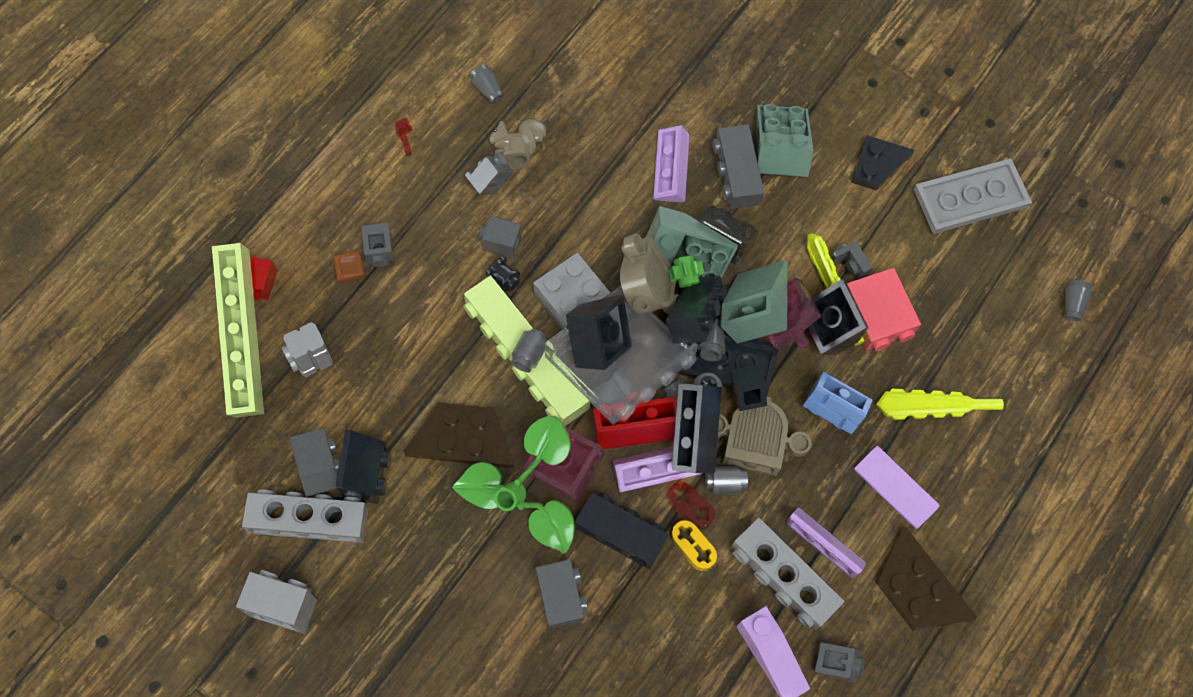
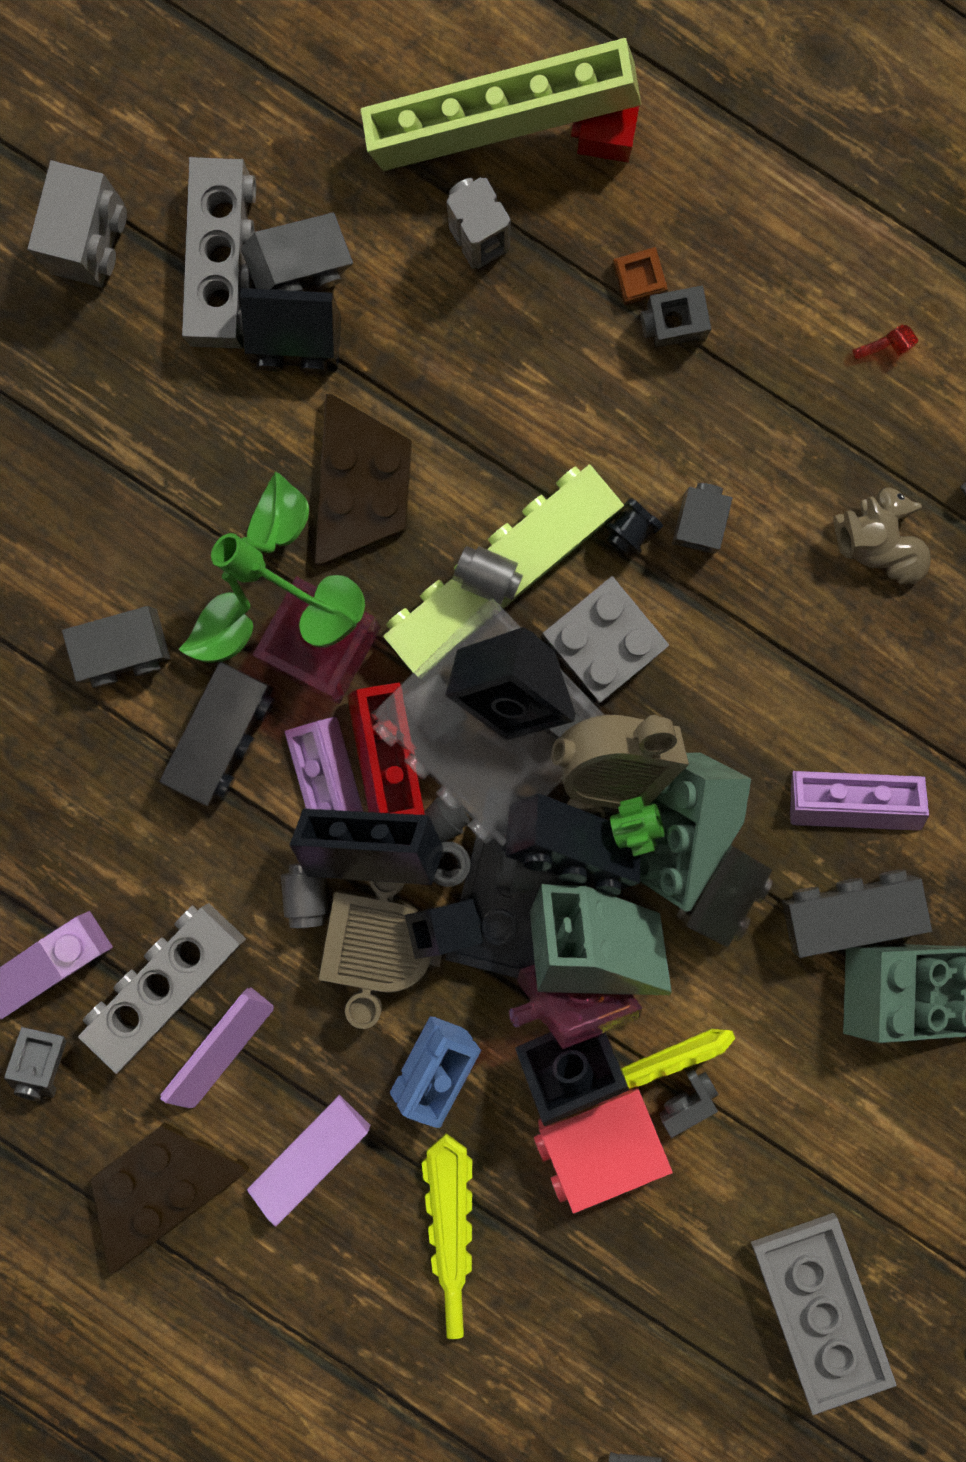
camera: 90 degrees right, 20 degrees up
dark grey brick [465,153,513,194] -> none
clear red beam [667,481,715,529] -> none
yellow beam [671,521,717,571] -> none
black wing [852,135,914,191] -> none

